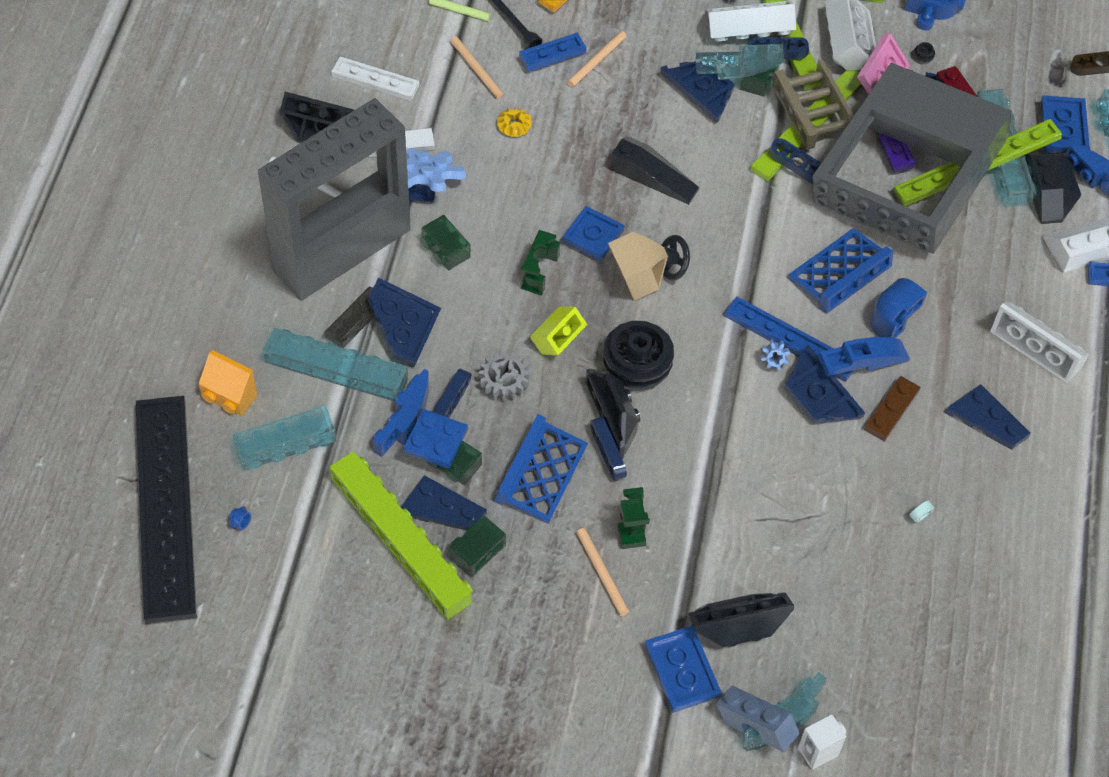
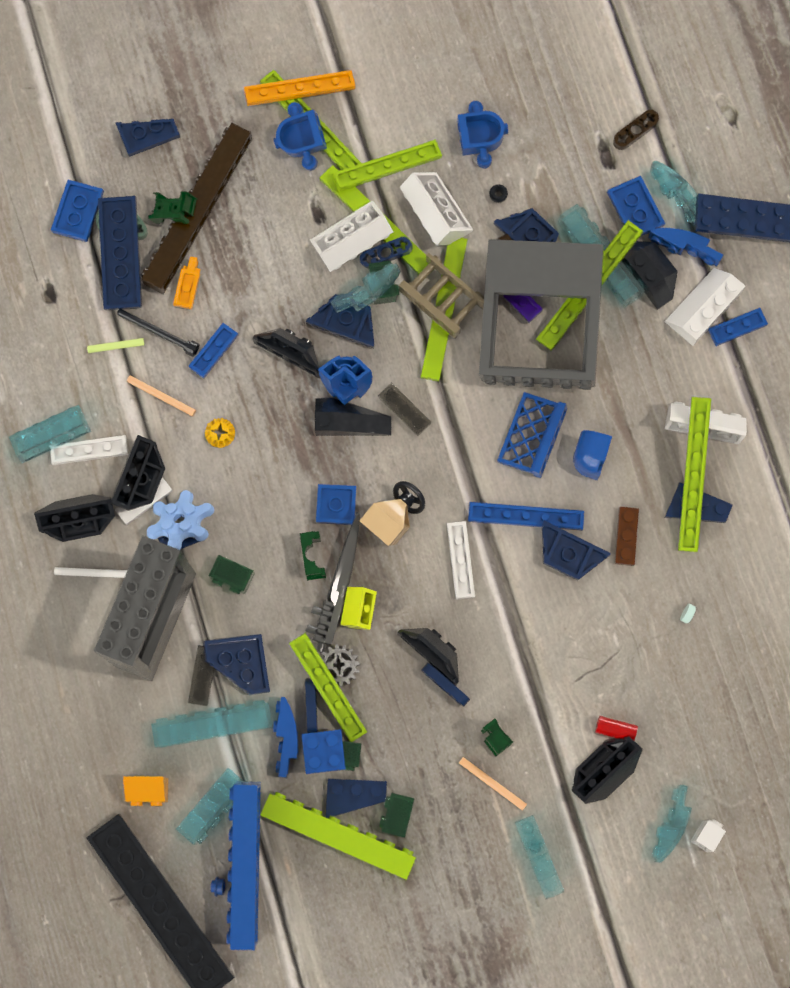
camera: 25 degrees left, 20 degrees up
blue fence [494,414,588,524] -> none
light nougat bar [567,31,627,88] -> none
black wheel [603,321,674,389] -> none
blue plate [644,626,722,713] -> none
sand blue arch [716,685,800,752] -> none
light blue gear [760,339,790,370] -> none
dark blue beam [769,138,821,184] -> none
blue slope [818,337,910,376] -> none
bright pink plate [857,33,910,95] -> none
dark red plate [936,66,977,97] -> none
none -> clear light blue brick [9,405,92,463]
none -> black wedge [111,435,165,511]
none -> blue brick [227,781,261,950]
none -> black wedge [253,328,320,378]
none -> lime tile [289,633,367,742]
none -> dark grey piece [306,512,360,653]
none -> blue brick [318,355,373,405]
none -> clear smoke plate [378,382,431,436]
none -> white tile [447,521,475,600]
none -> clear light blue slope [515,815,564,899]
none -> red piece [595,715,638,741]
none -> lime tile [678,397,711,552]

